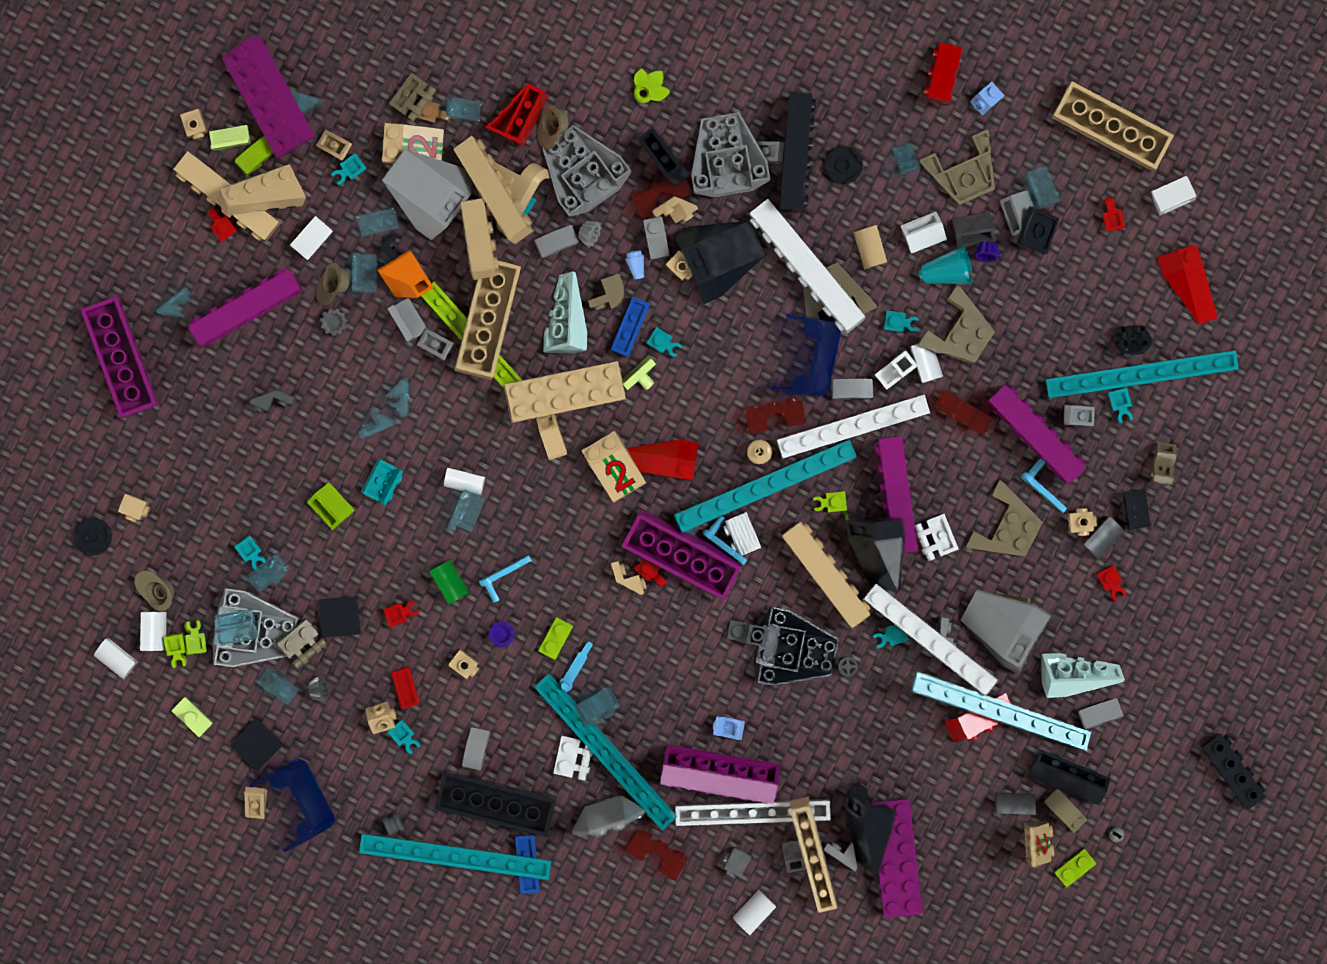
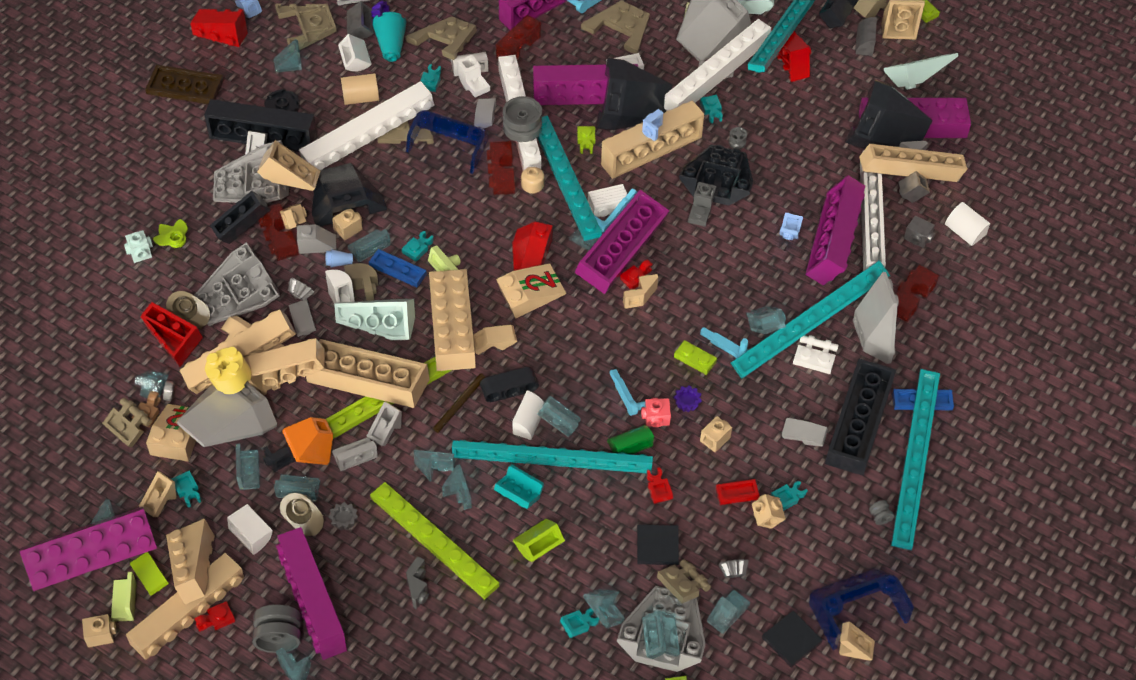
camera: 90 degrees left, 35 degrees down
none -> light aqua brick [124,230,153,263]
none -> dark brown plate [145,64,224,104]
none -> light grey tile [163,381,174,401]
none -> light yellow brick [205,347,252,394]
none -> dark grey wheel [252,605,301,653]
none -> tan slope [257,140,320,191]
none -> white brick [325,270,355,305]
none -> clear light blue panel [348,229,390,262]
none -> lime plate [370,482,499,600]
none -> dark brown bar [433,374,485,433]
none -> teal plate [452,440,653,473]
none -> black beam [480,367,539,403]
none -> dark grey wheel [503,96,542,142]
none -> coral brick [641,398,671,427]
none -> light blue bracket [642,109,663,141]
none -> light aqua wedge [884,53,958,89]

